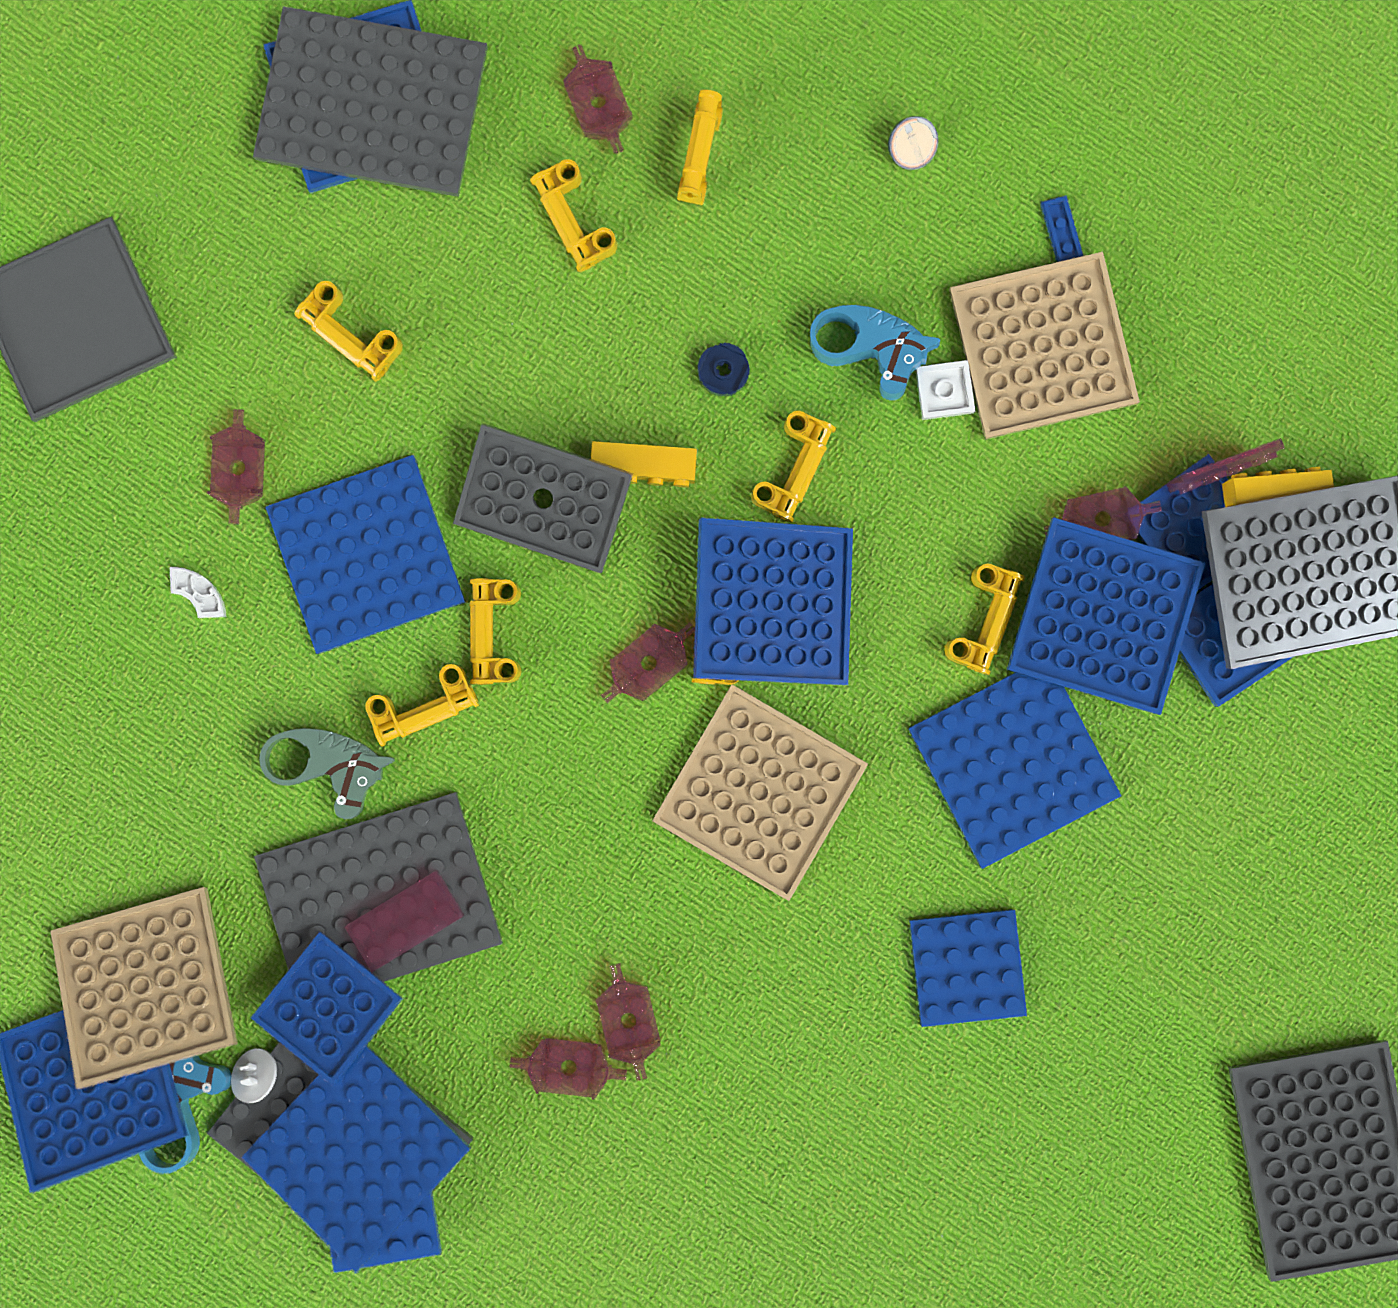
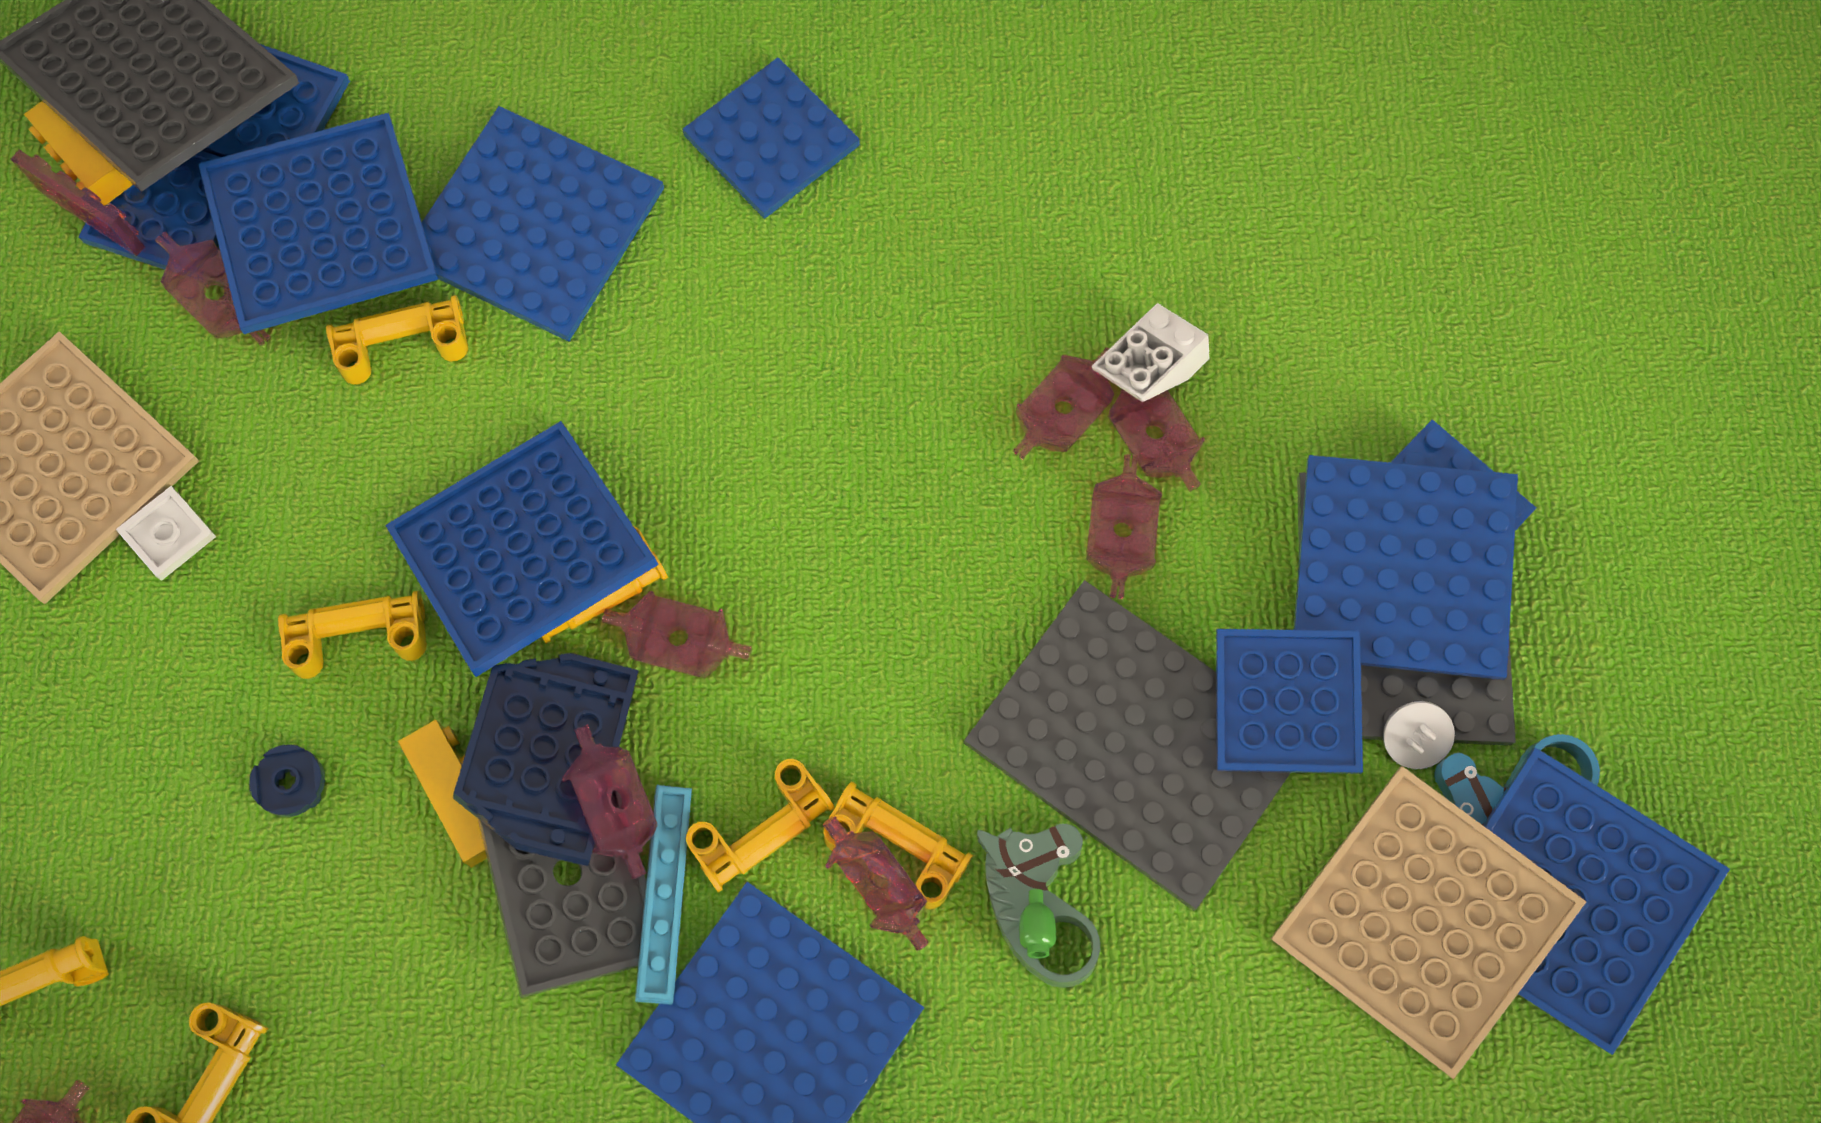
camera: 125 degrees left, 15 degrees down
clear pink plate [345,870,465,972] -> none
tan plate [652,685,868,901] -> none
dark azure animal [810,305,940,401] -> none
none -> dark blue plate [453,653,639,866]
none -> clear pink plate [562,724,658,879]
none -> medium azure tile [635,785,692,1005]
none -> plate [823,816,929,951]
none -> bright green plant [1019,889,1056,959]
none -> clear pink plate [1086,454,1162,599]
none -> white slope [1092,303,1209,402]

